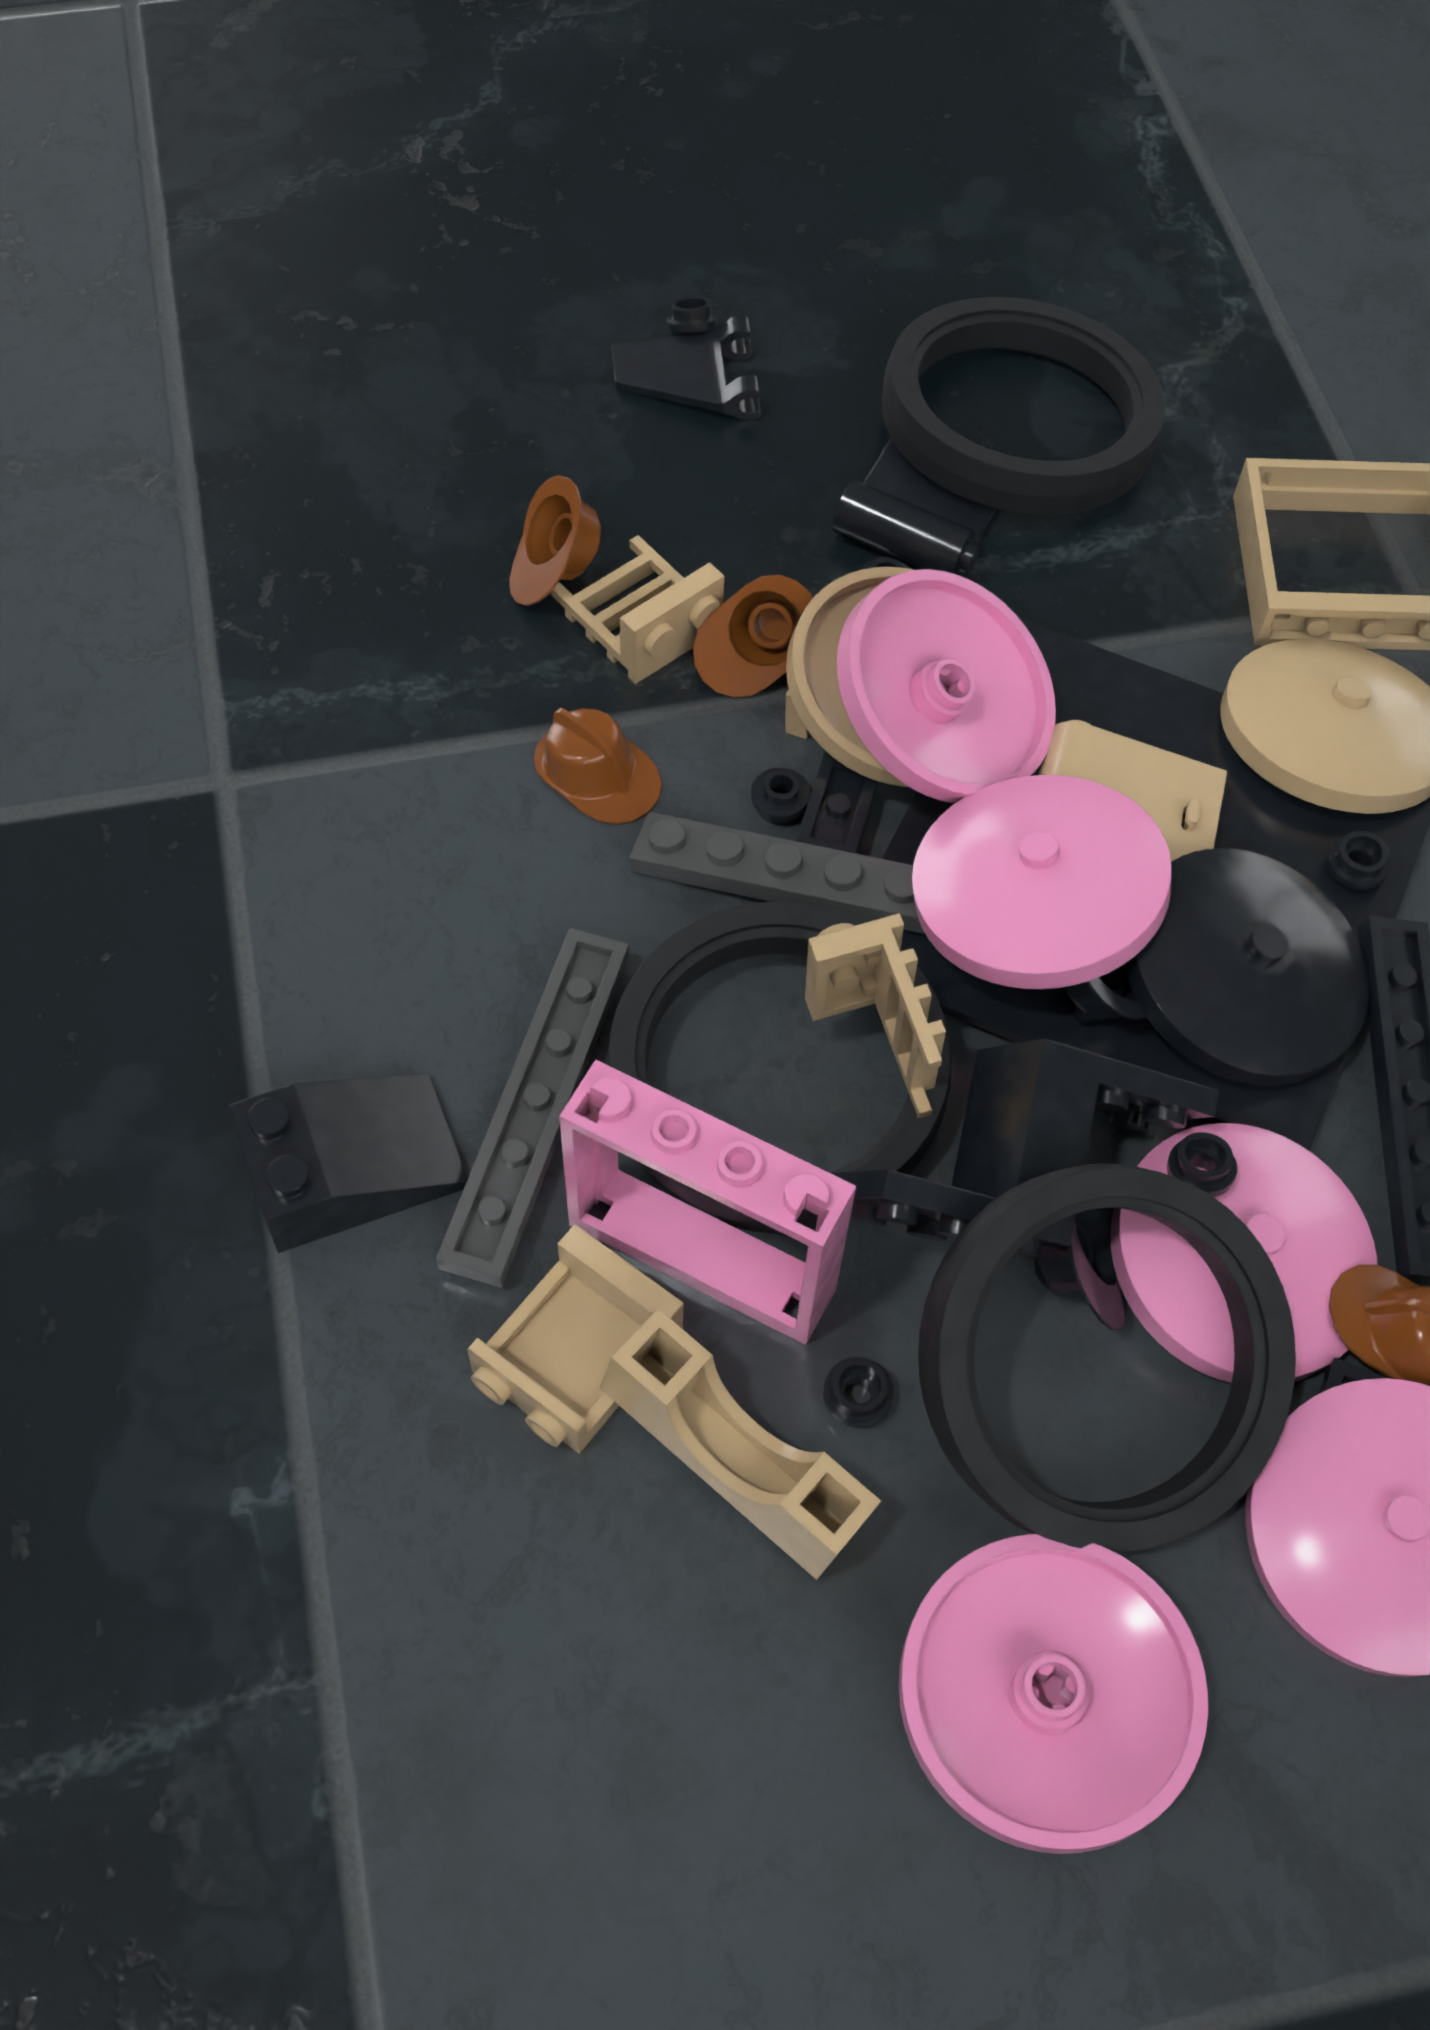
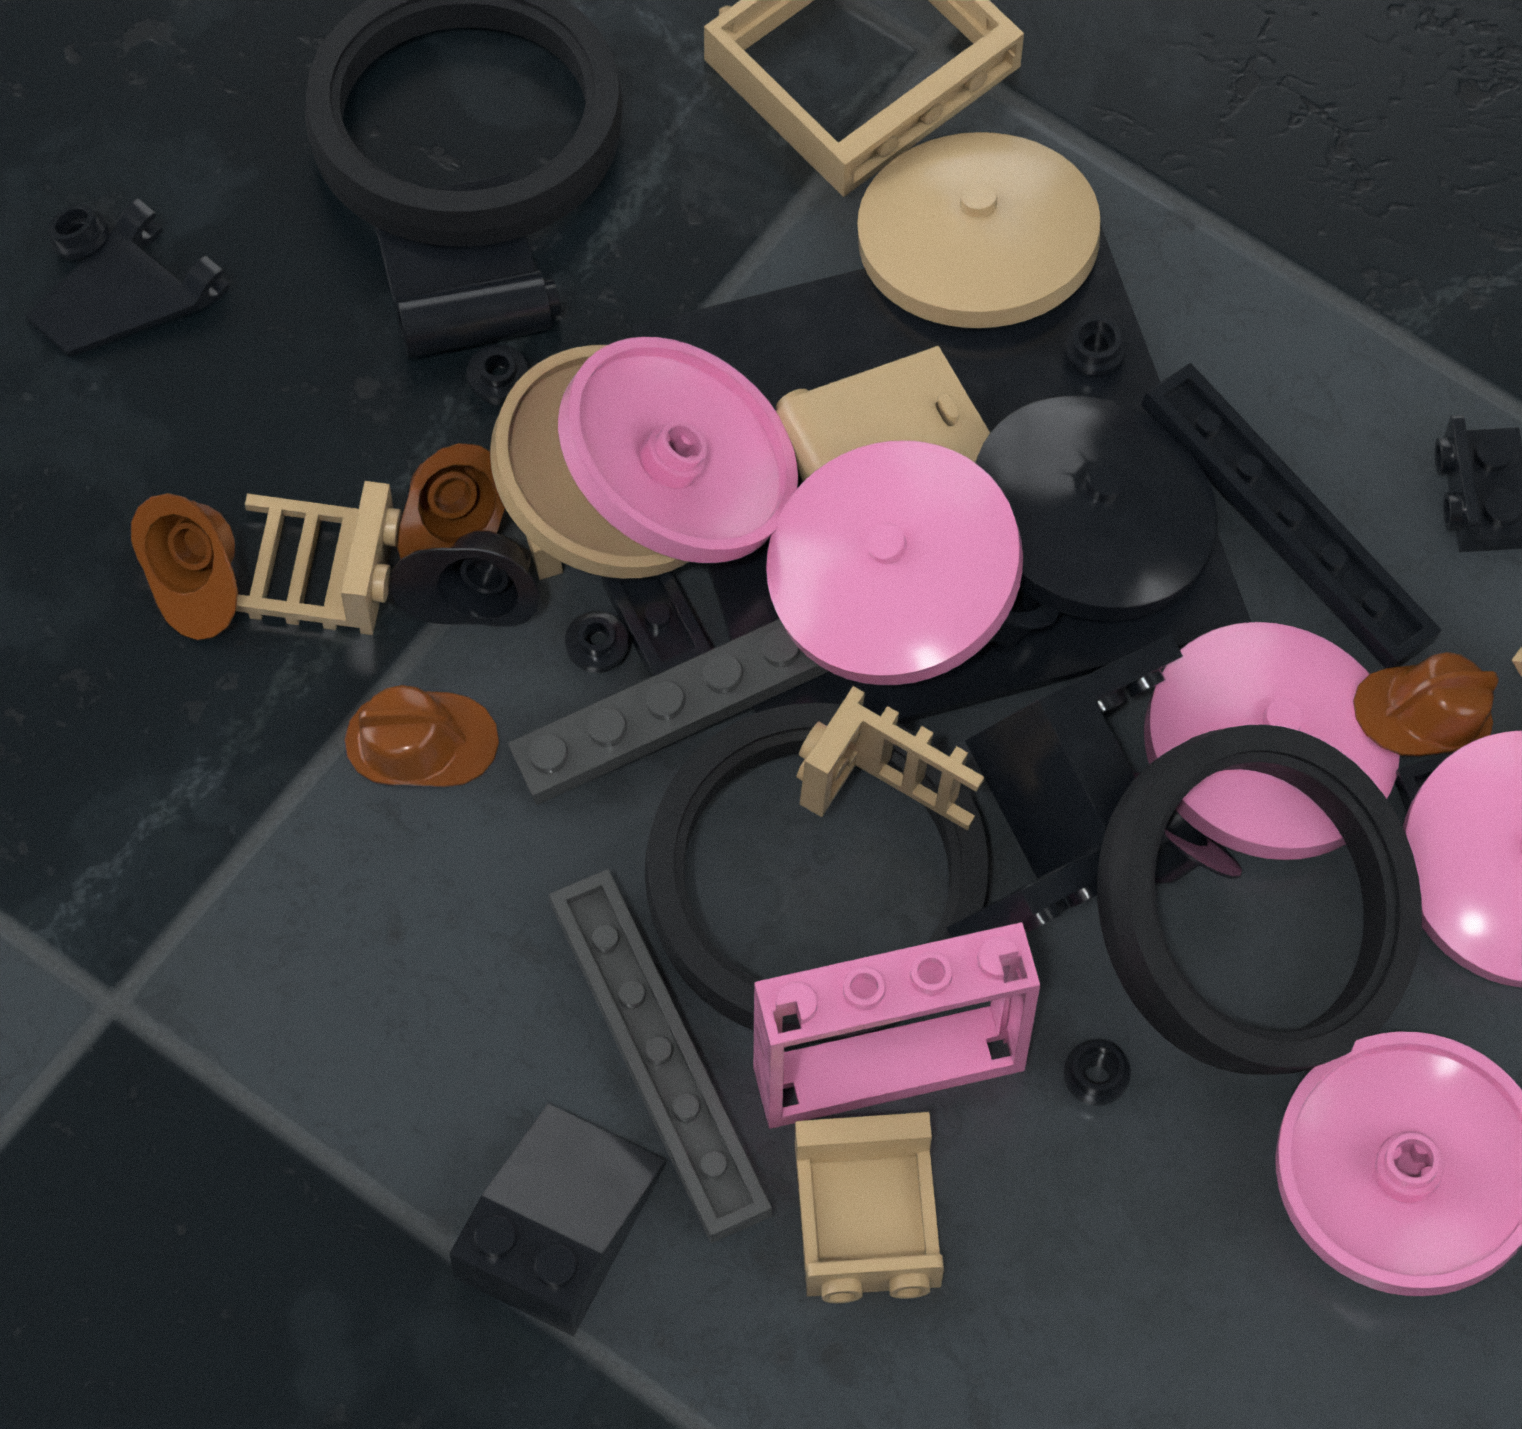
camera: 40 degrees left, 5 degrees up
tan arch [600,1308,881,1580] -> none
black plate [1167,1132,1237,1197] -> none
none -> black piece [389,531,540,627]

